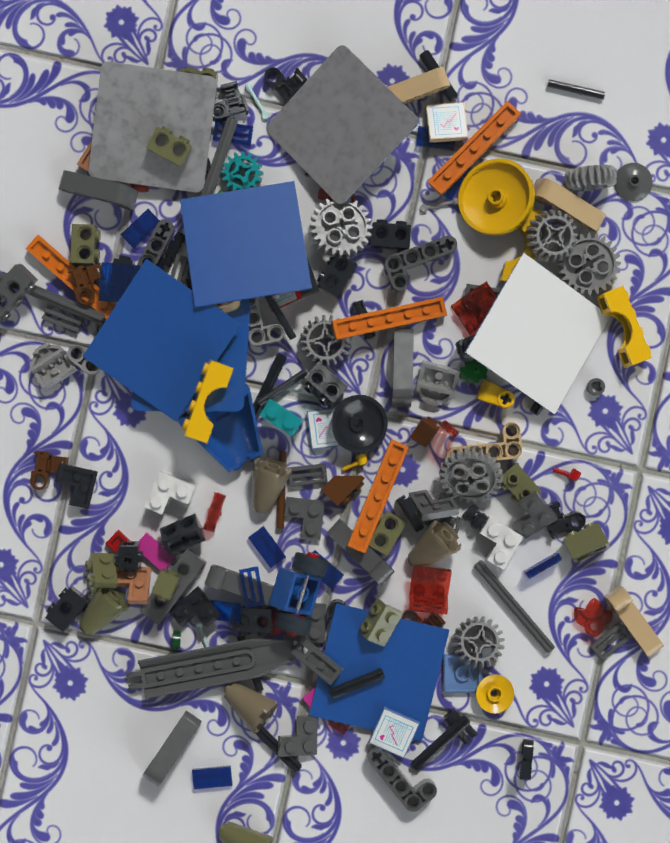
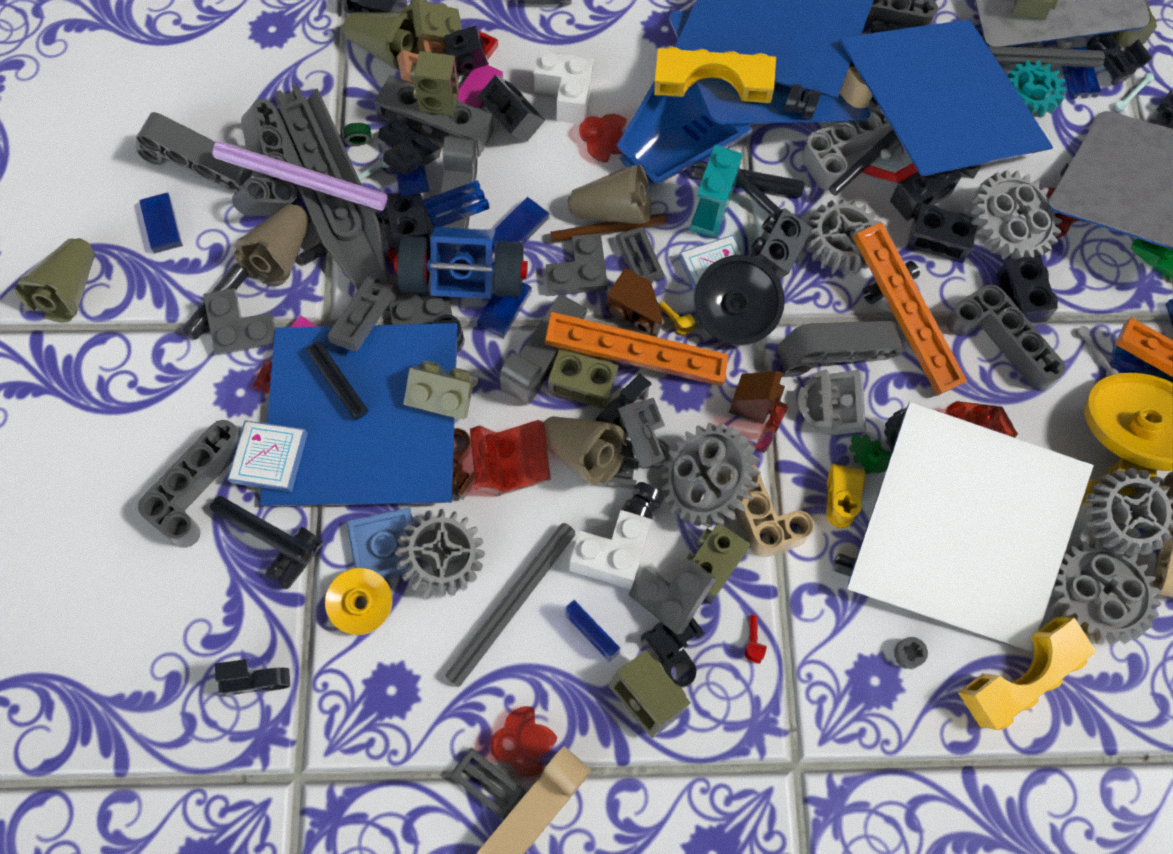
camera: 70 degrees right, 20 degrees down
clear red pin [203,492,226,532] -> none
none -> lavender axle [212,141,387,211]
none -> dark grey beam [232,99,297,216]
none -> clear red plate [579,114,627,163]
none -> black wheel [783,82,821,121]

